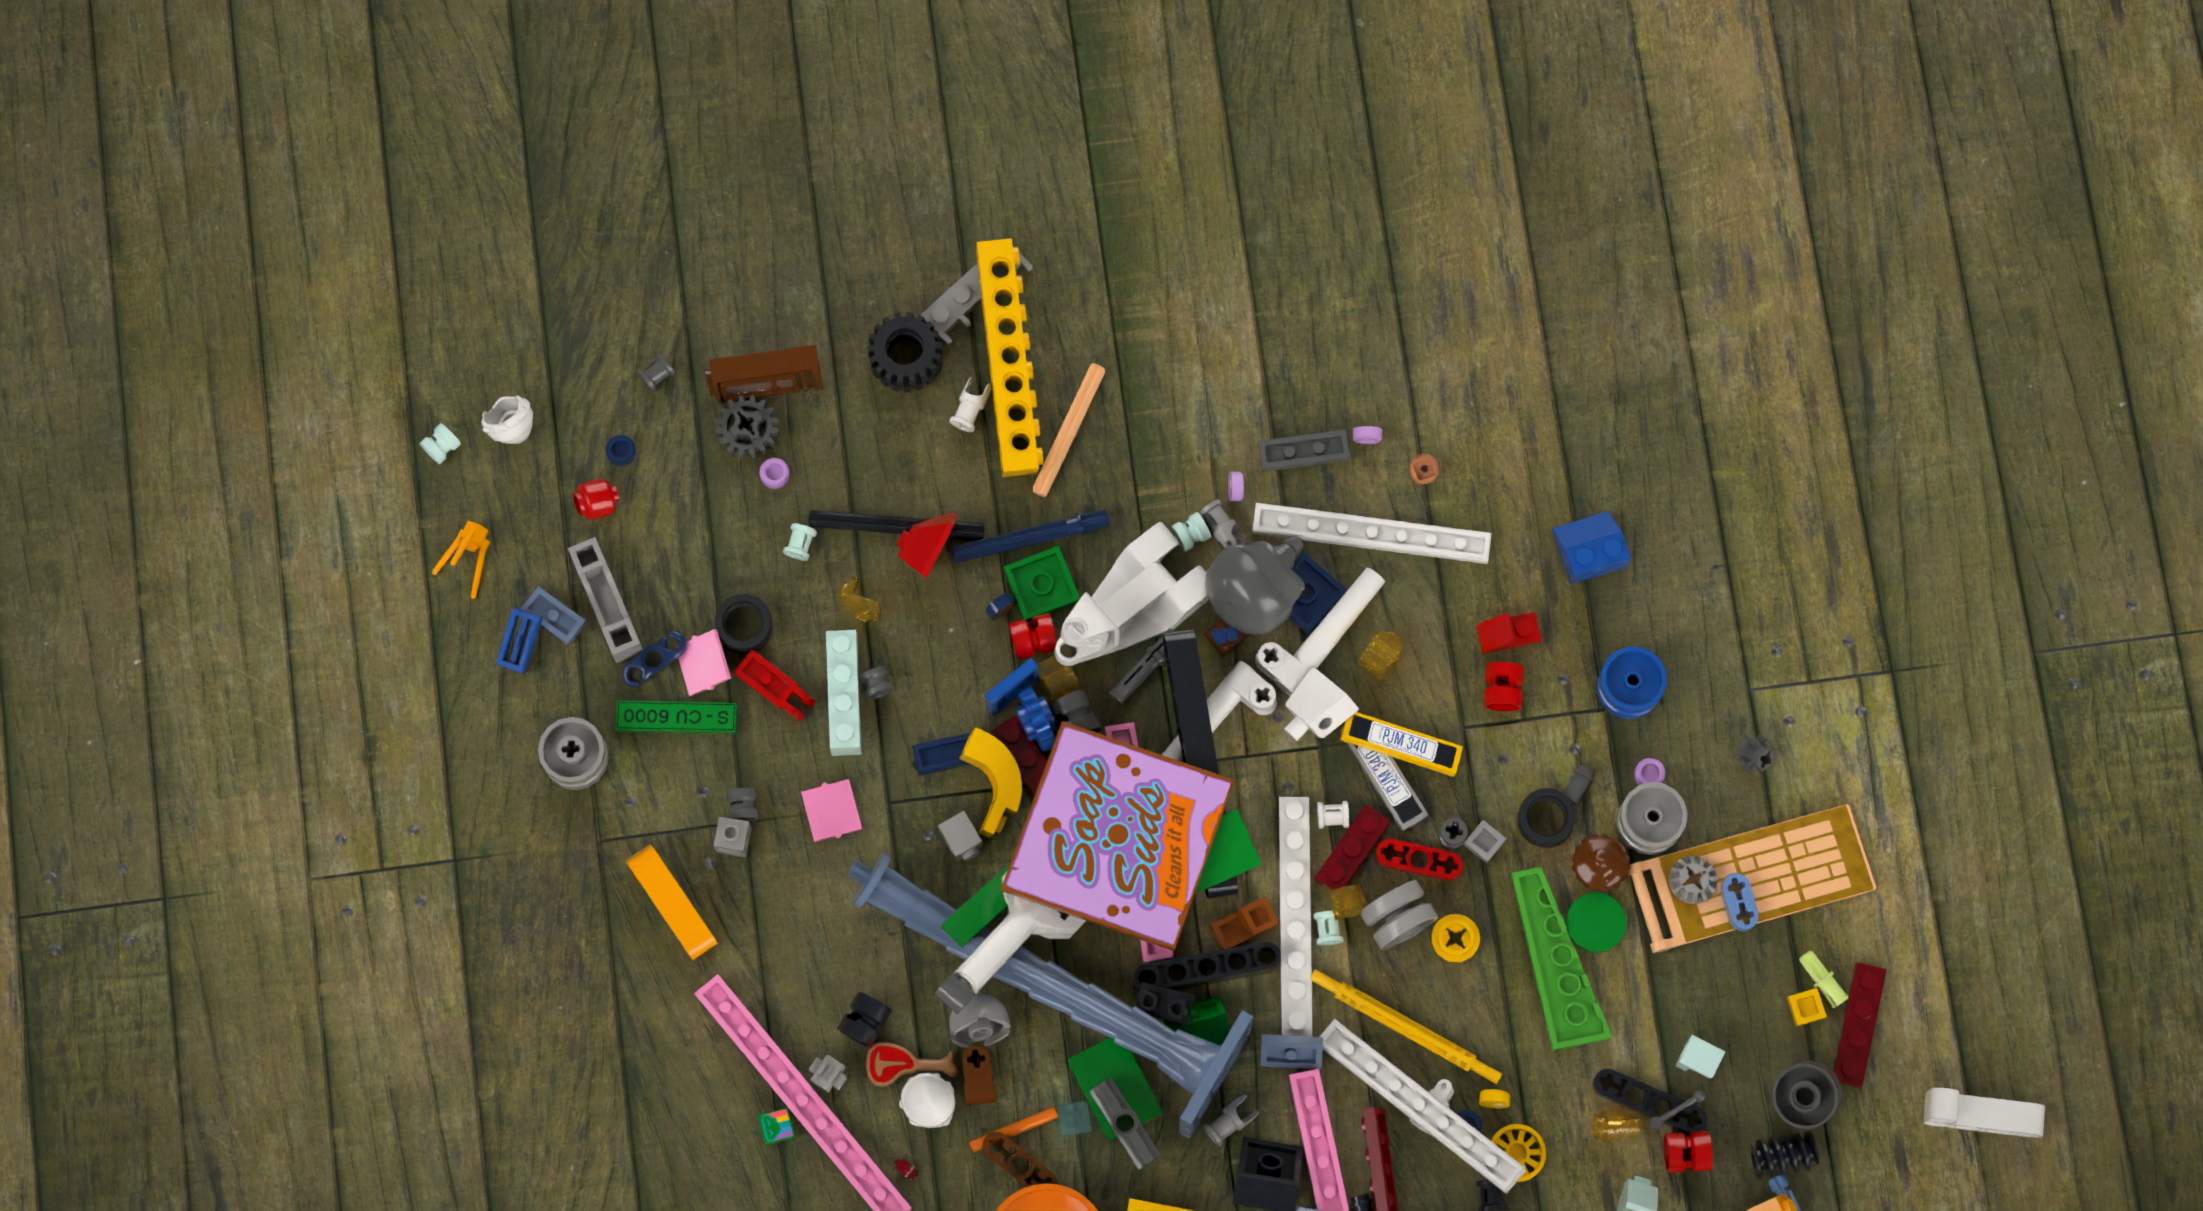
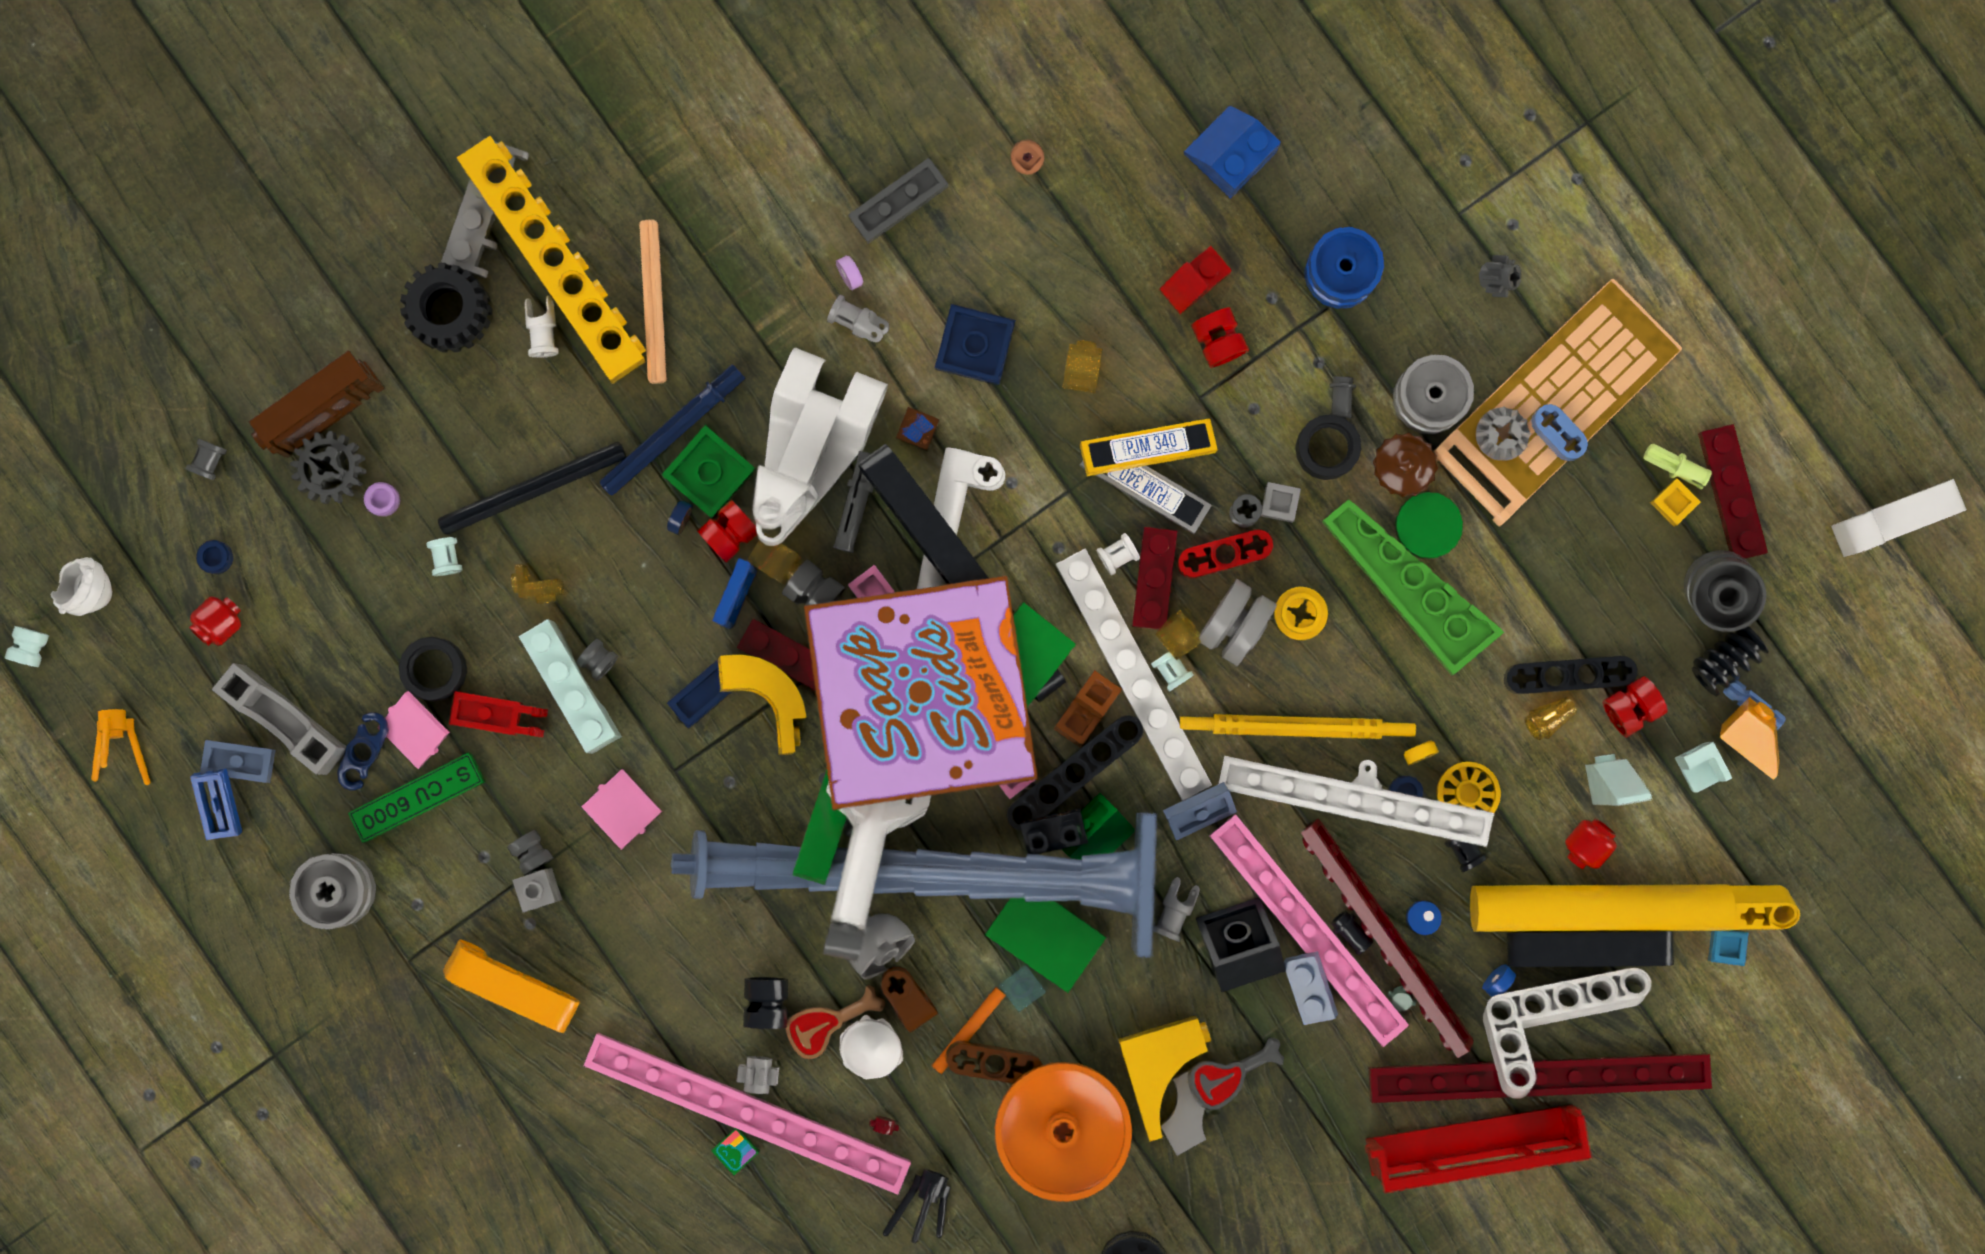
camera: 25 degrees left, 10 degrees up
red slope [896,512,958,577] -> none
light grey brick [938,811,983,862] -> none
blue gear [1016,686,1057,751] -> none
dark grey piece [1089,1078,1161,1171] -> none
light aqua wheel [1171,512,1211,552] -> none
dark grey piece [1205,536,1305,635] -> none
white tile [1252,503,1492,564] -> none
white axle [1255,568,1385,696] -> none
white torso [1284,667,1359,741] -> none
lavender tile [1353,426,1382,444] -> none
lavender tile [1634,758,1665,785] -> none
dark grey hinge [1649,1090,1706,1130] -> none
light aqua panel [1675,1035,1725,1079] -> none

